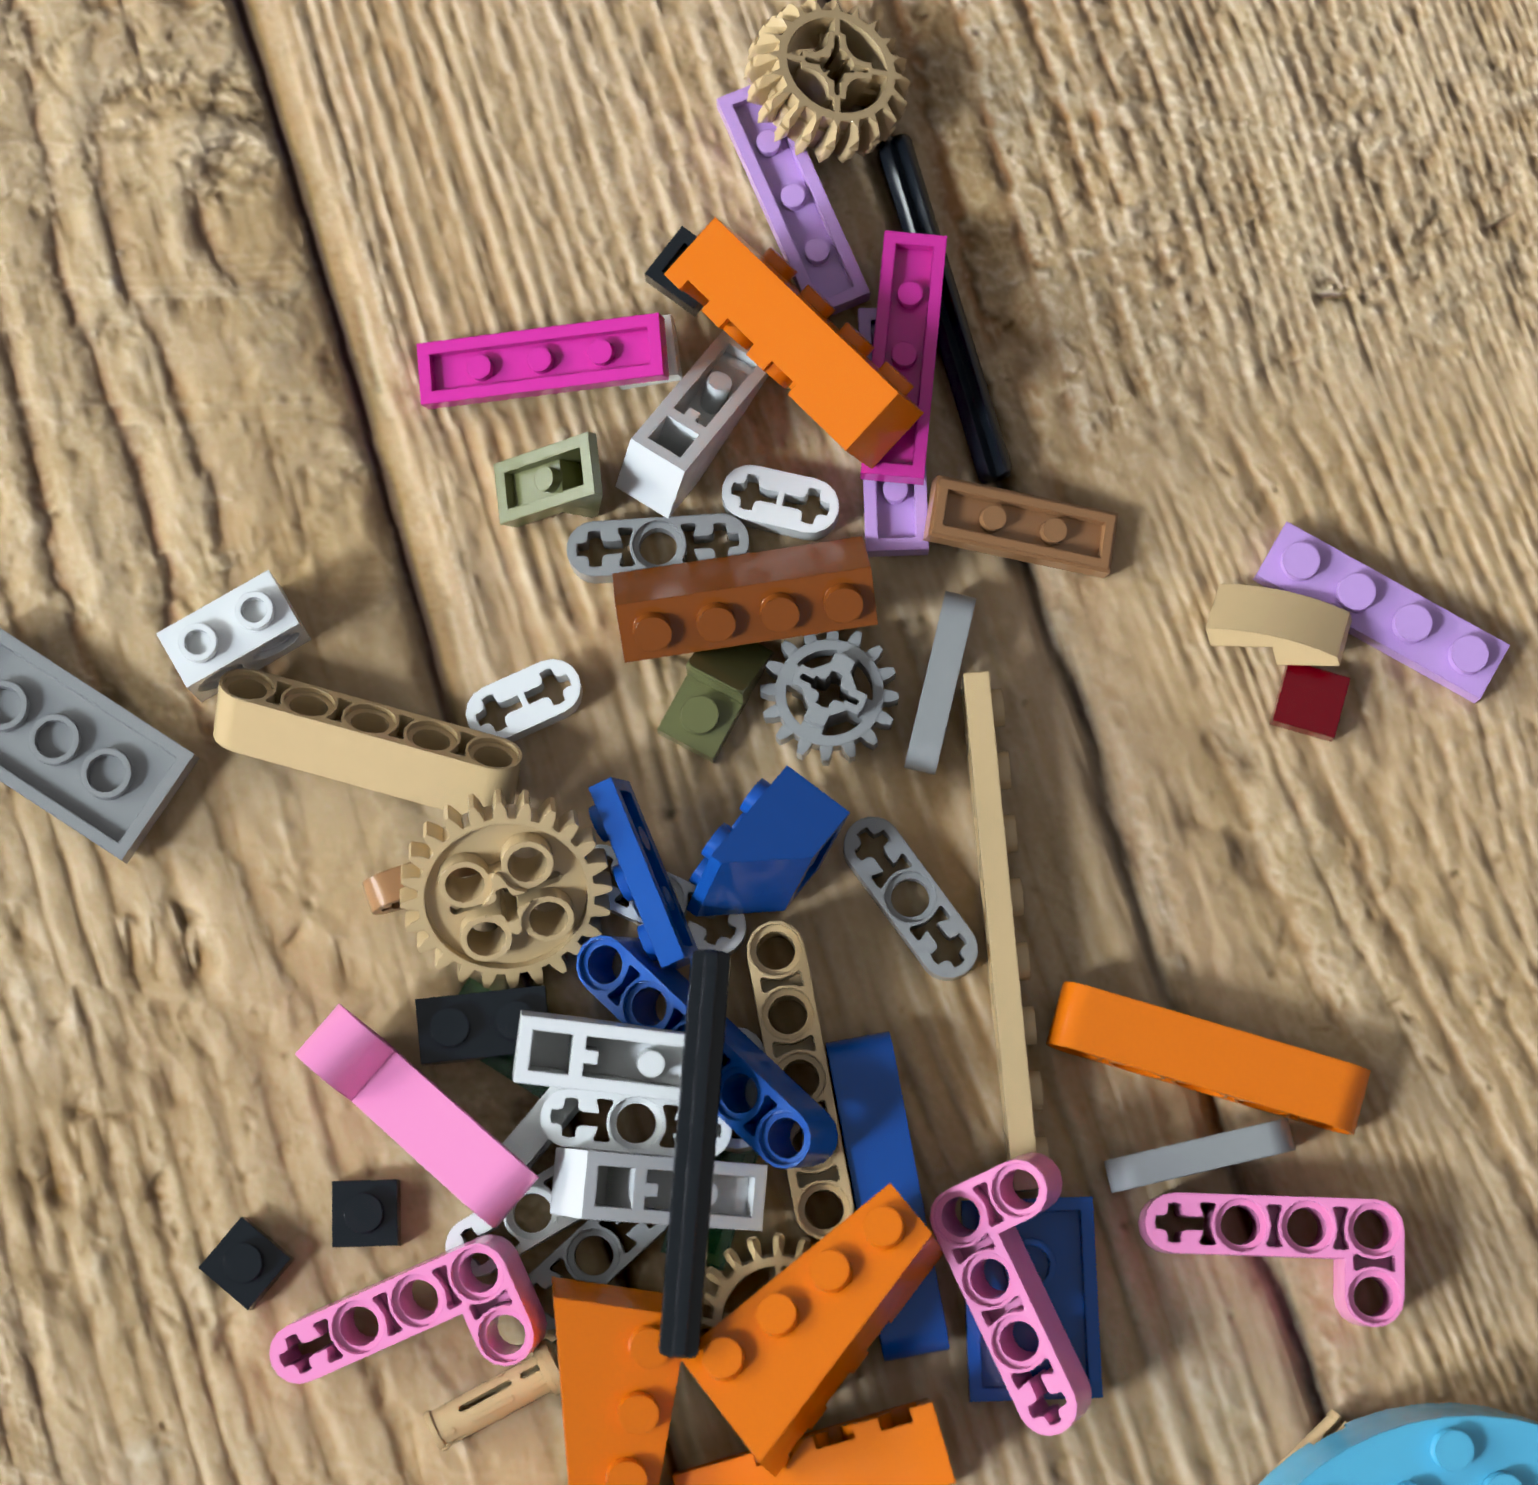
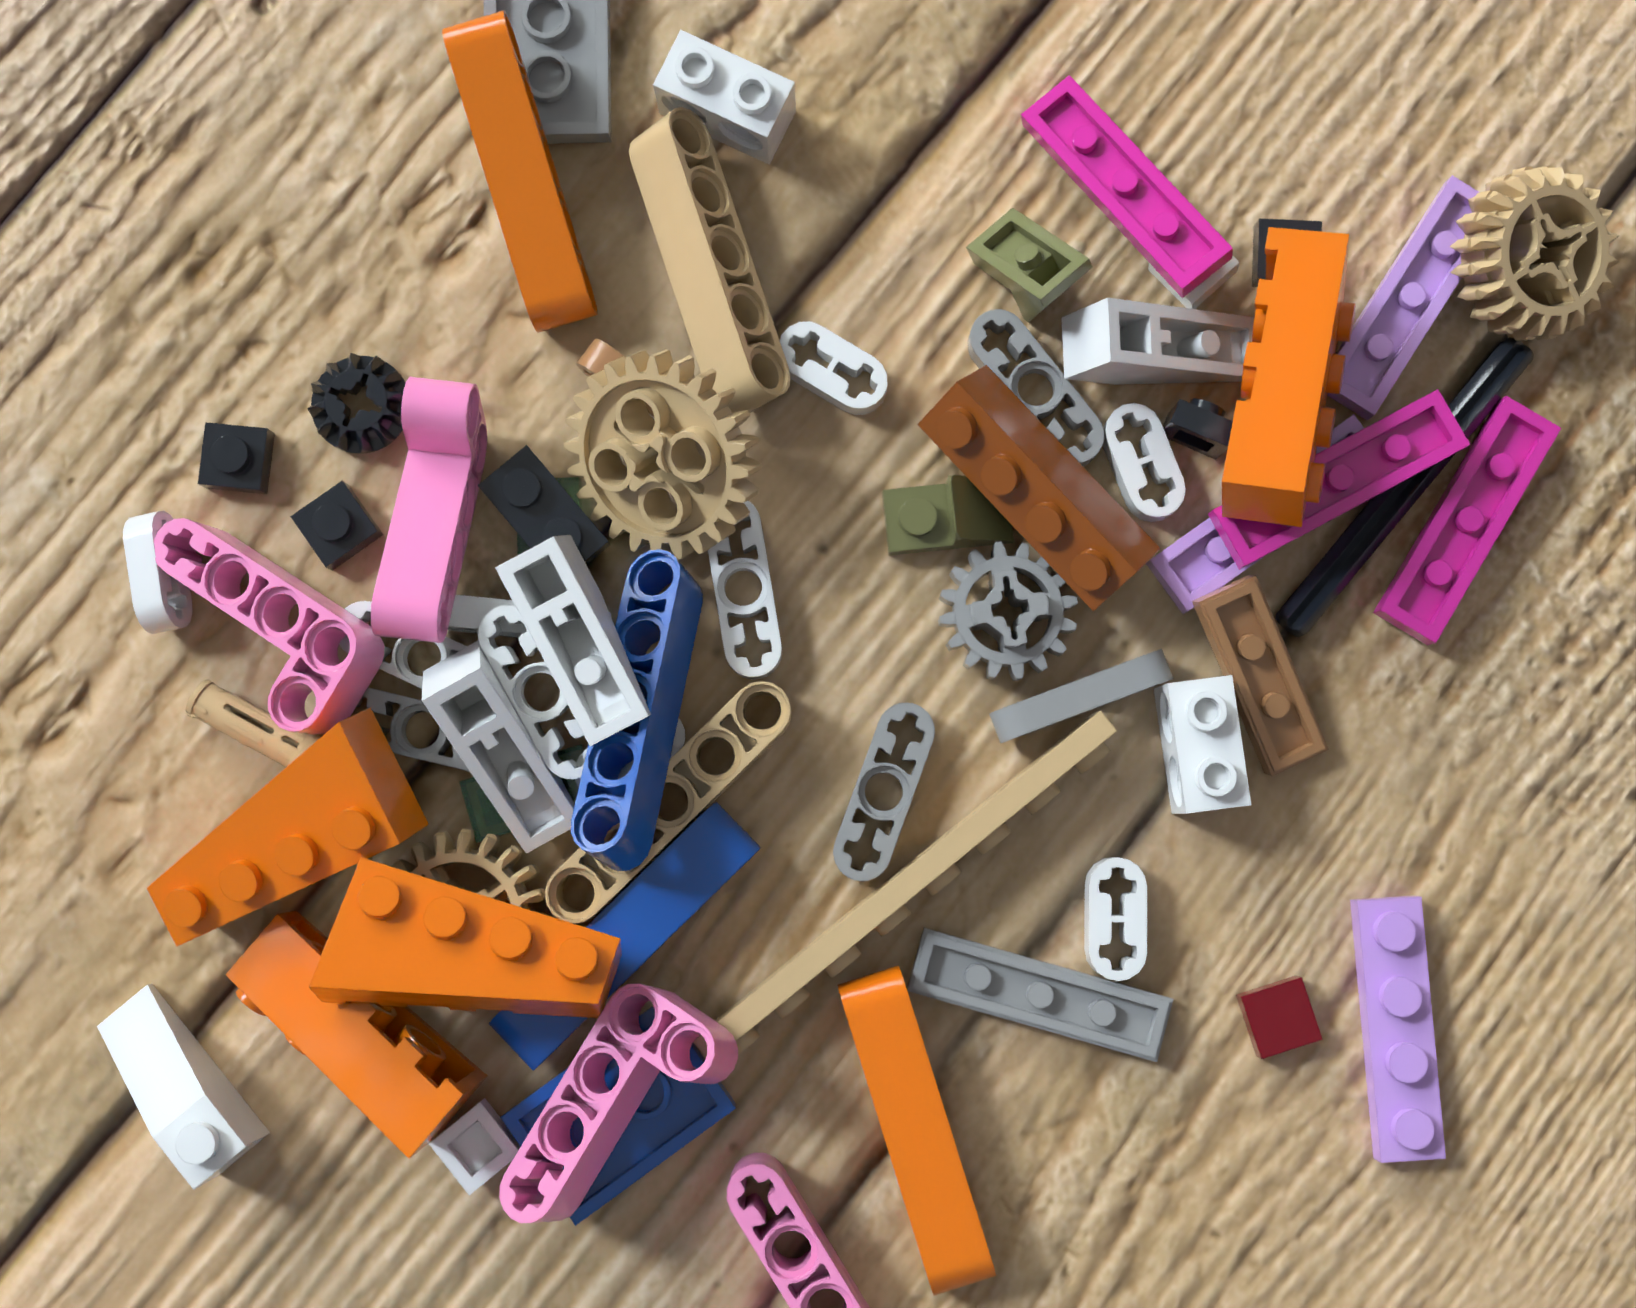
camera: 55 degrees right, 5 degrees up
blue plate [588,777,698,969] -> none
black axle [658,949,731,1359] -> none
blue slope [686,765,850,917] -> none
light grey beam [1104,1118,1296,1193] -> none
tan slope [1206,583,1352,666] -> none
none -> white beam [123,511,193,634]
none -> black gear [308,353,406,454]
none -> white plate [429,1098,520,1196]
none -> orange beam [442,10,598,333]
none -> light grey tile [907,927,1173,1062]
none -> white beam [1084,857,1147,981]
none -> white brick [1154,675,1252,814]
none -> black plate [1163,398,1233,460]
none -> dark pink plate [1373,396,1561,646]

